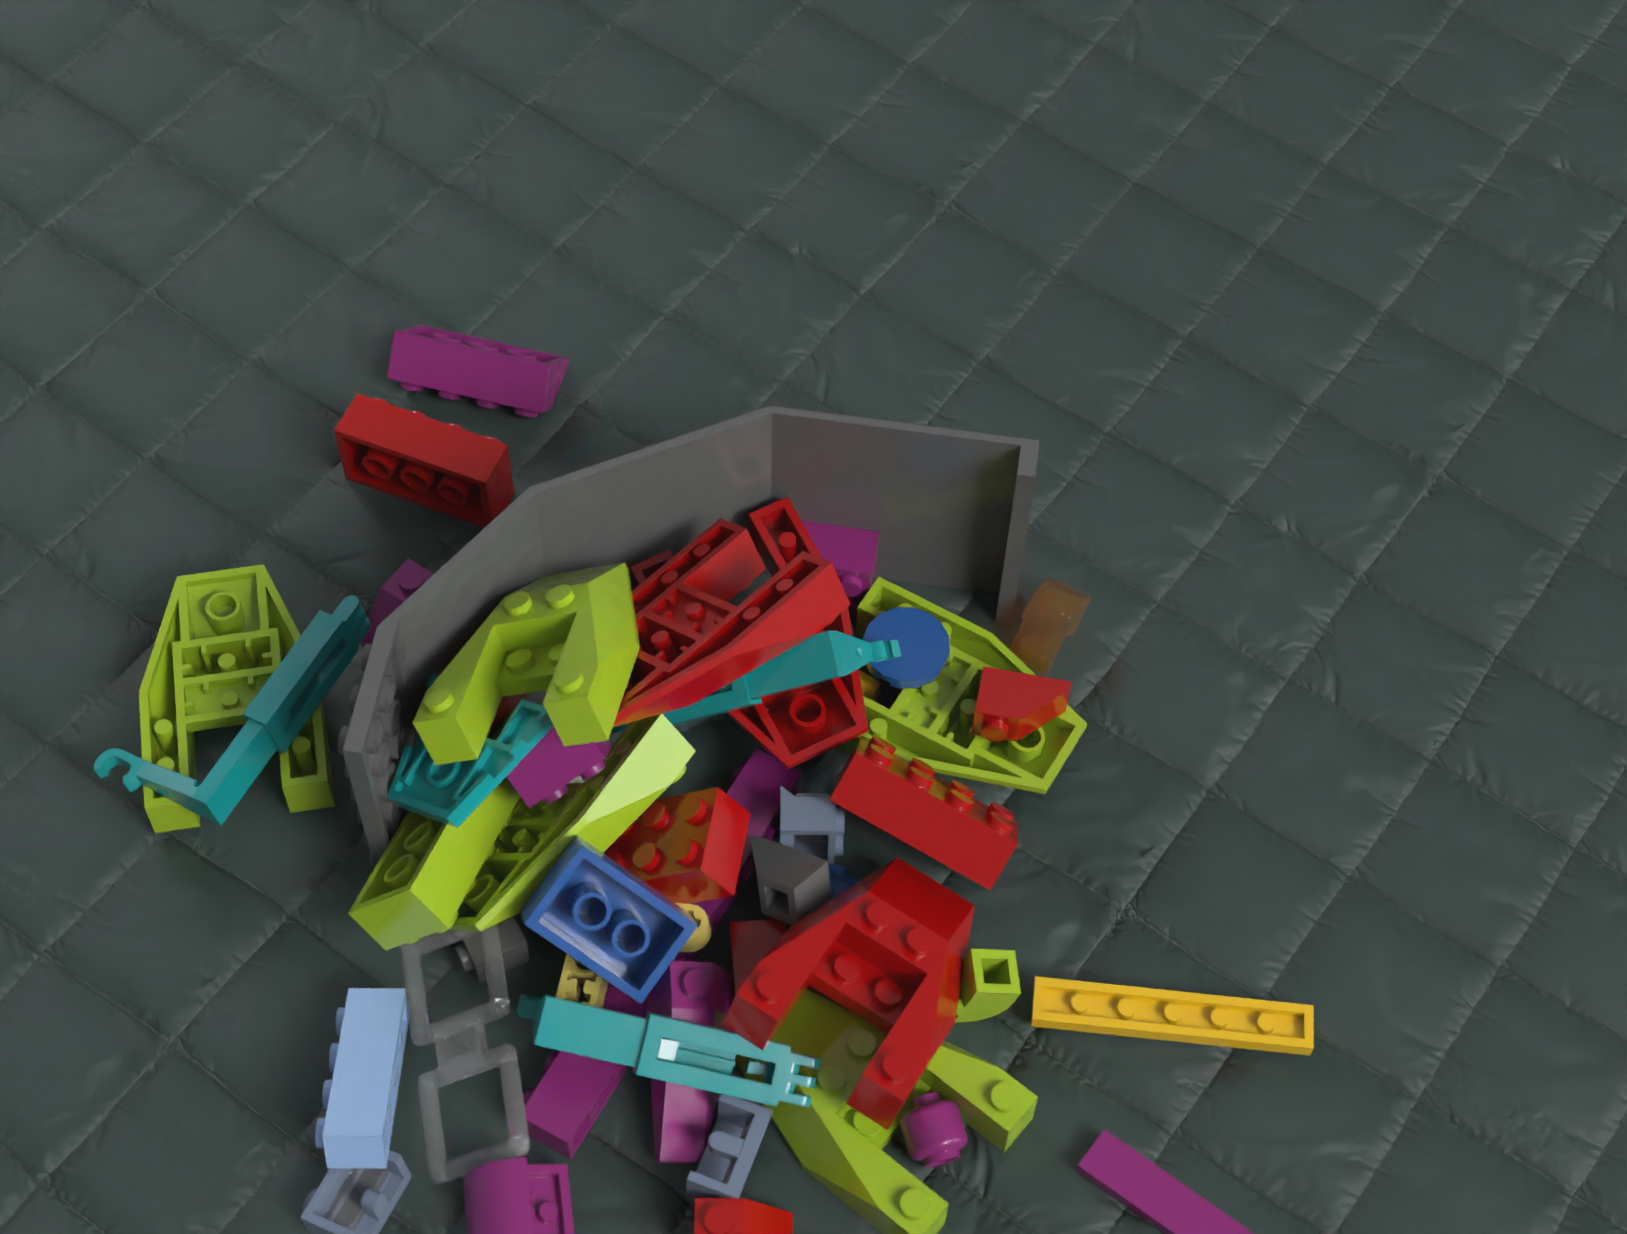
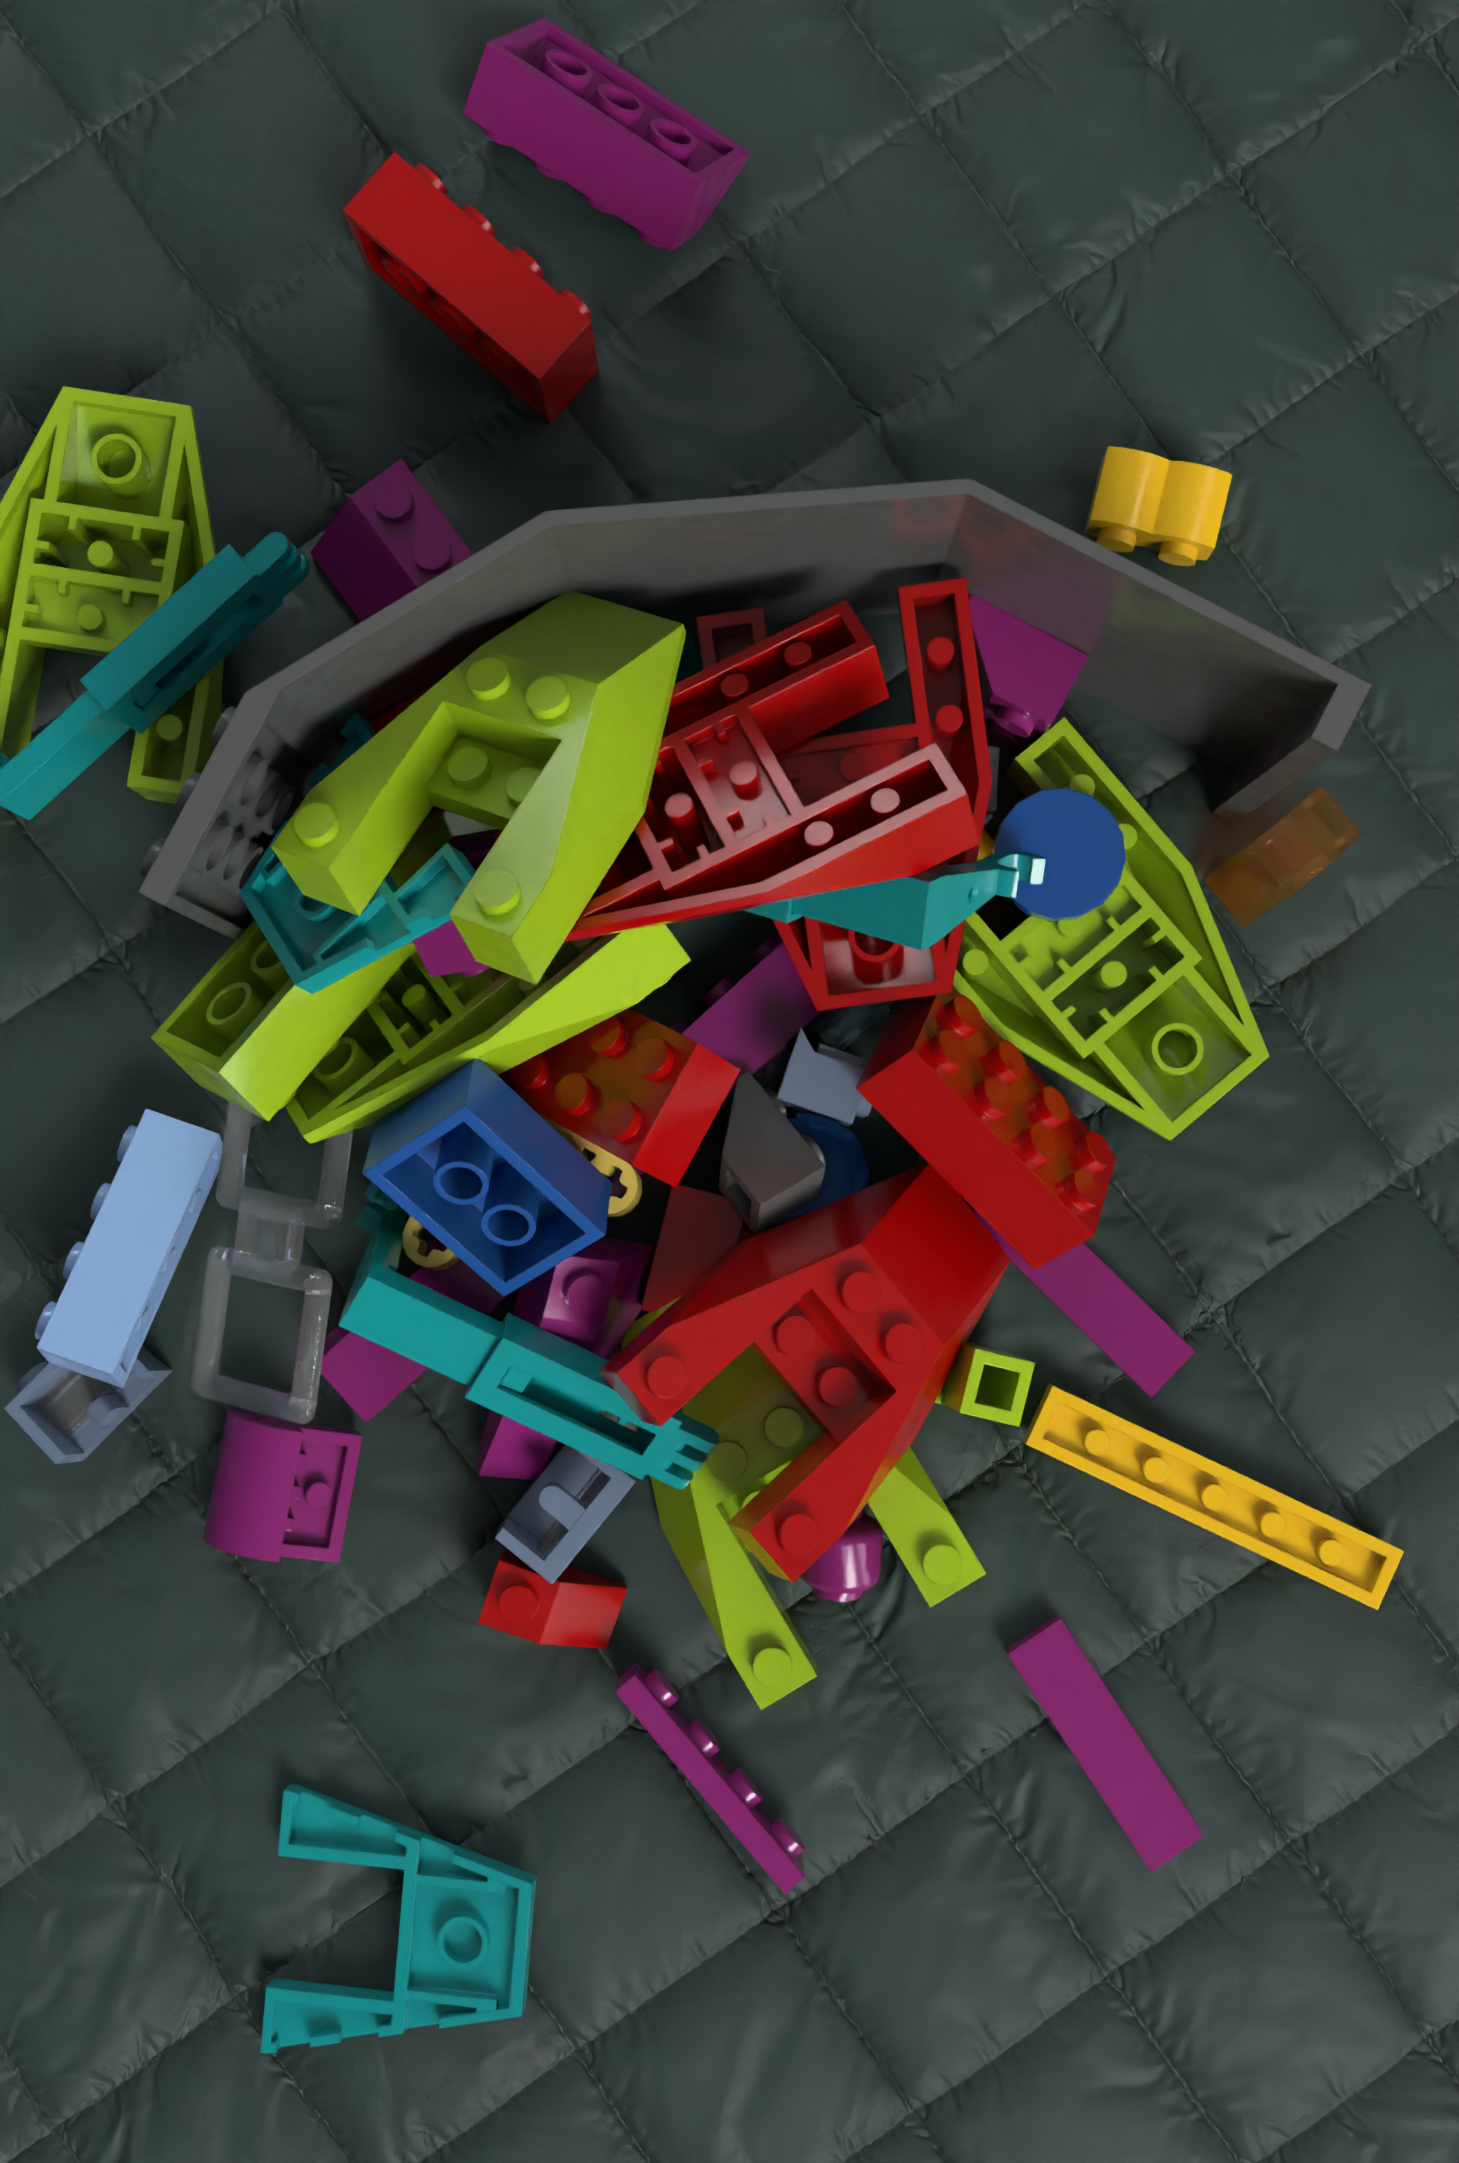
camera: 20 degrees right, 30 degrees up
red slope [972,666,1071,742] -> none
none -> magenta tile [972,1209,1195,1398]

